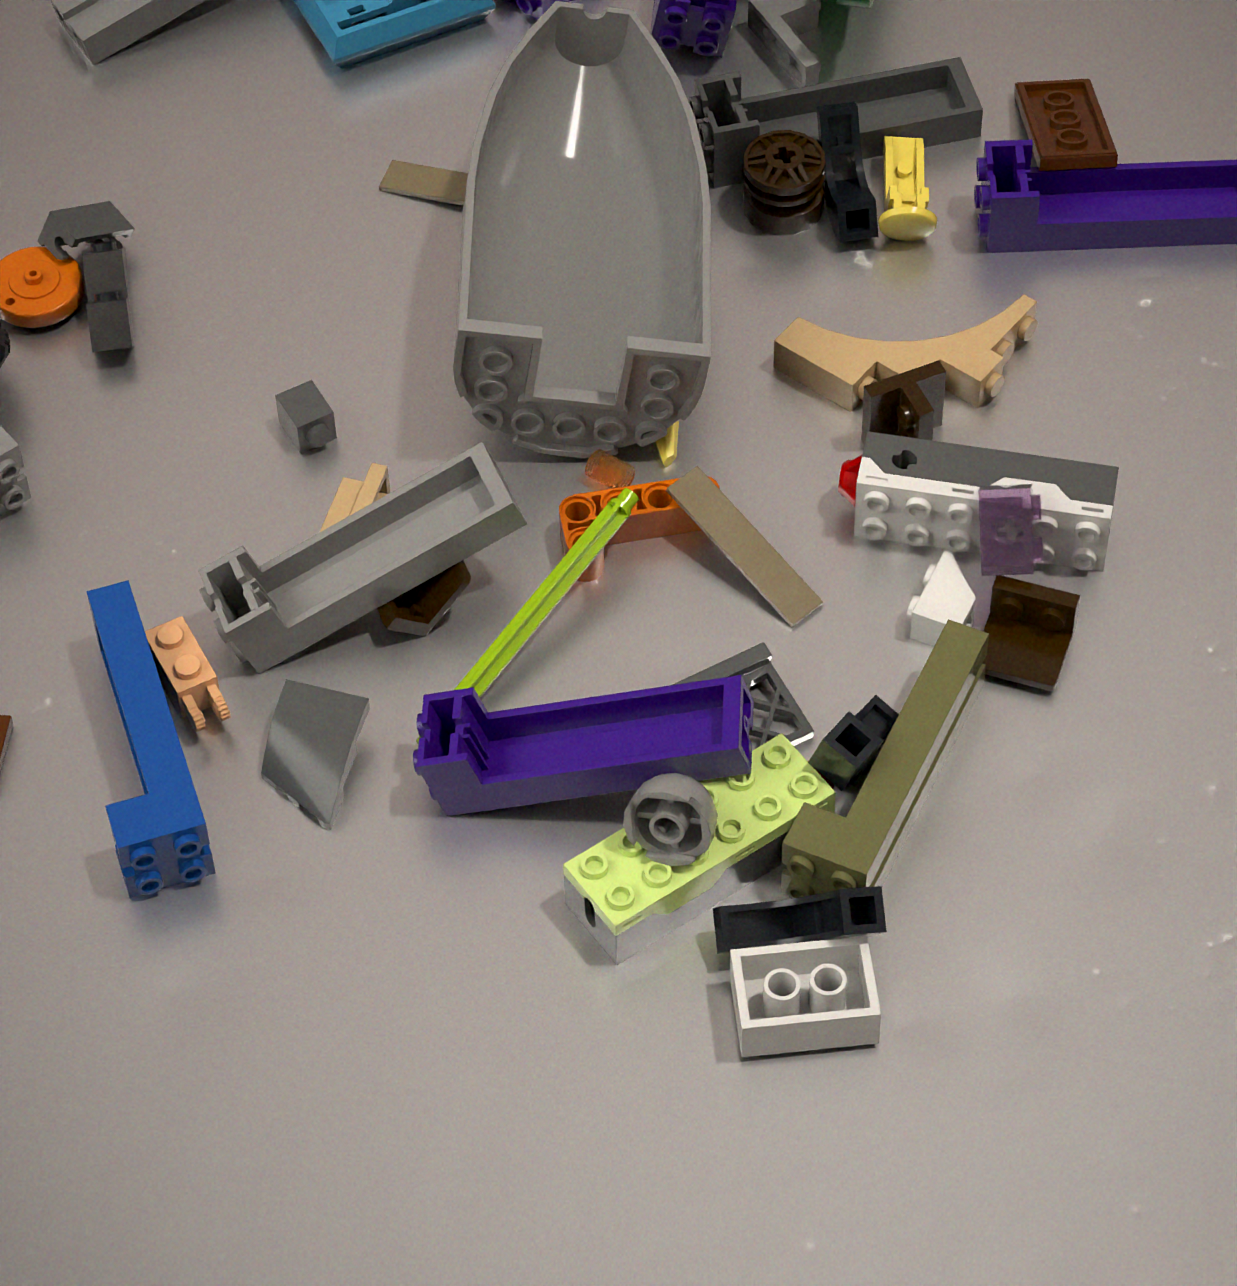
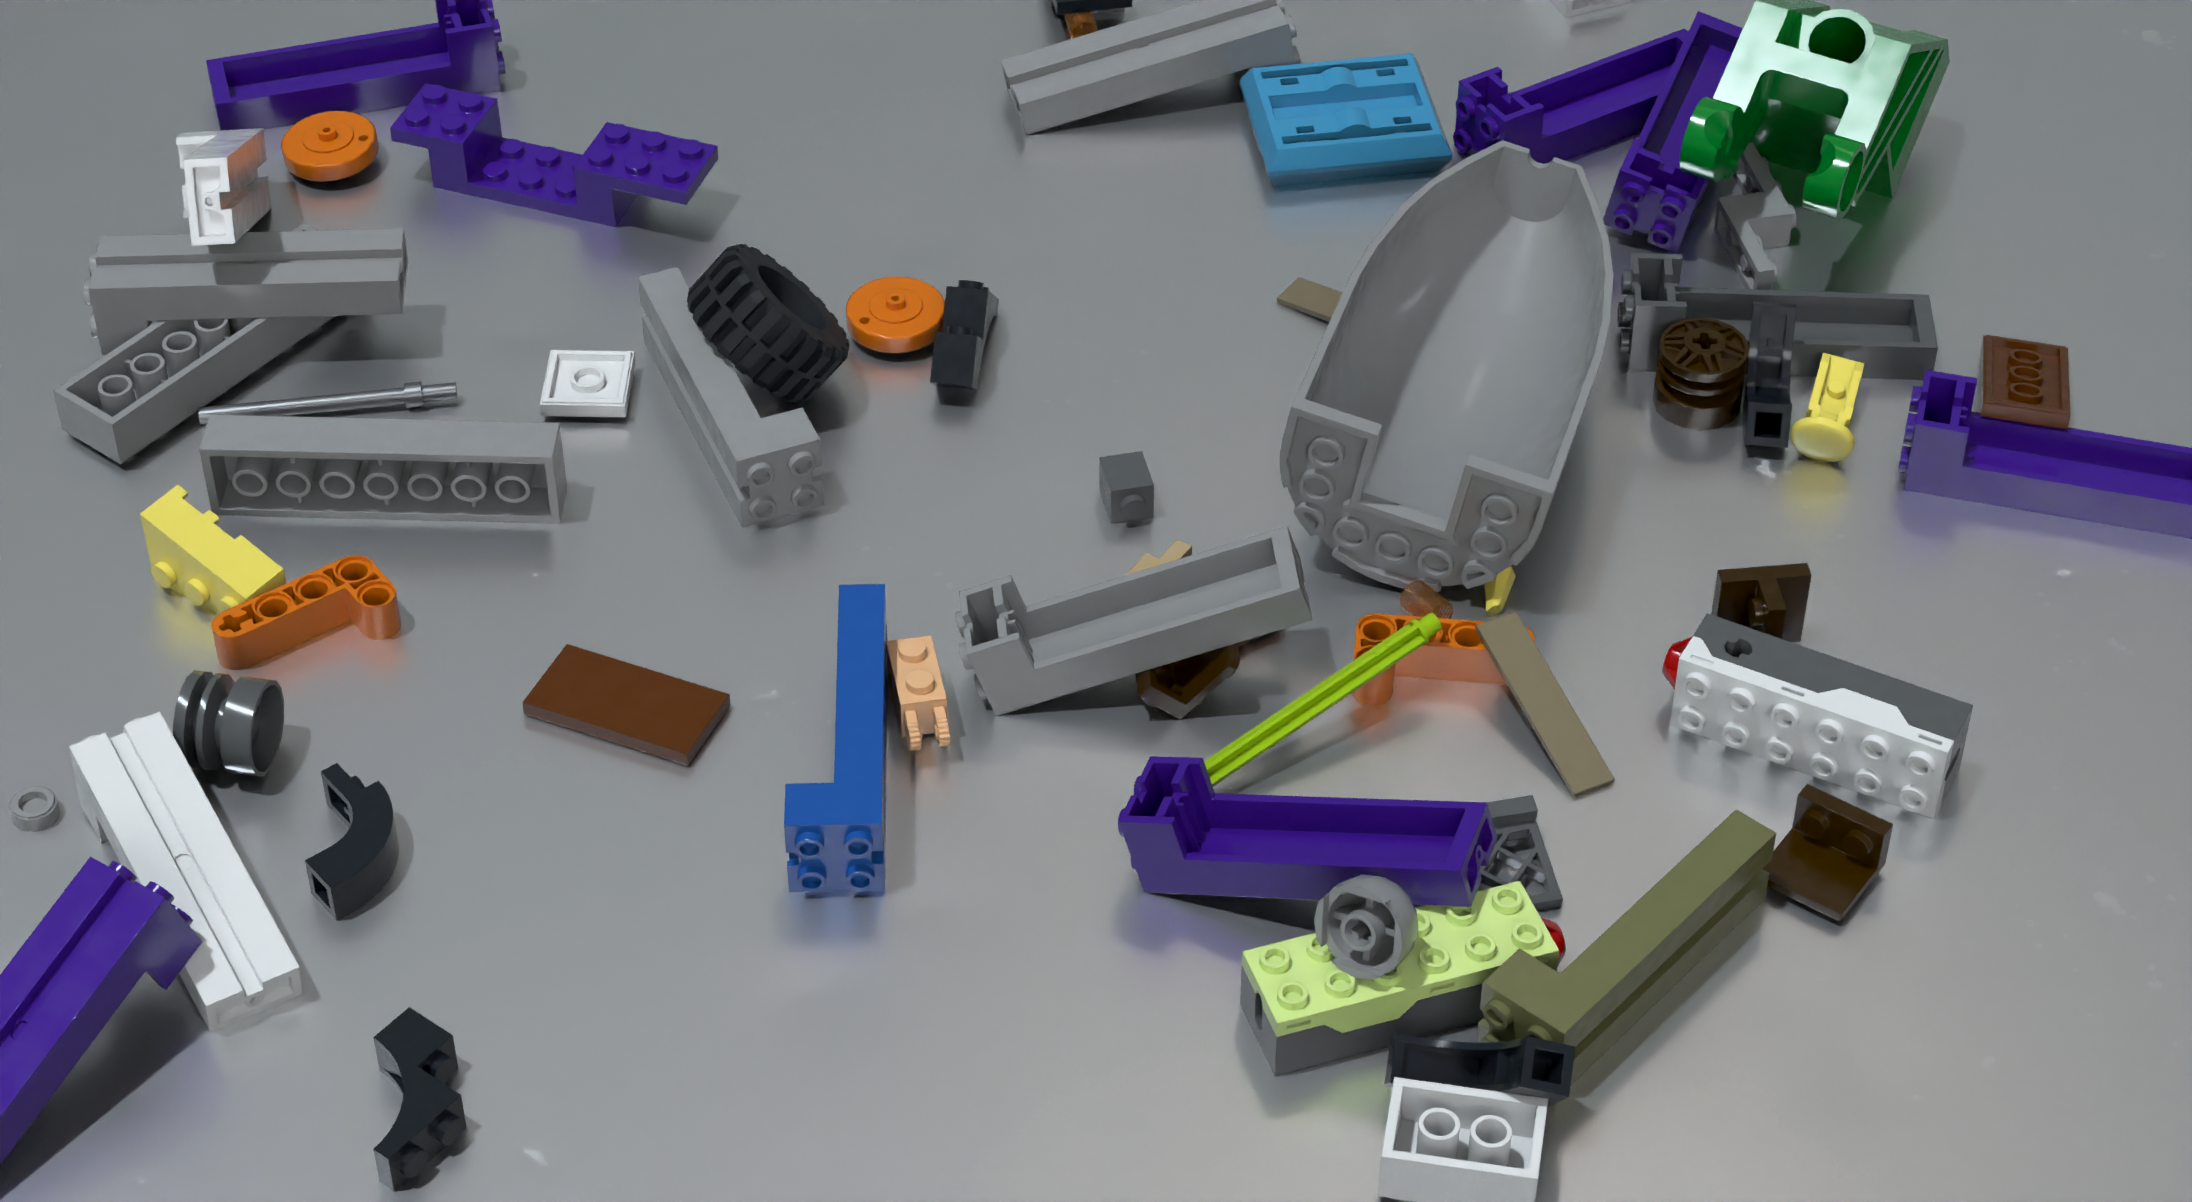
camera: 15 degrees right, 10 degrees down
dark grey hinge [37,201,135,260] -> none
dark grey slope [261,679,370,830] -> none
tan arch [773,294,1038,412] -> none
black arch [808,695,899,791] -> none
white slope [906,551,976,646] -> none
clear purple brick [978,484,1043,576] -> none

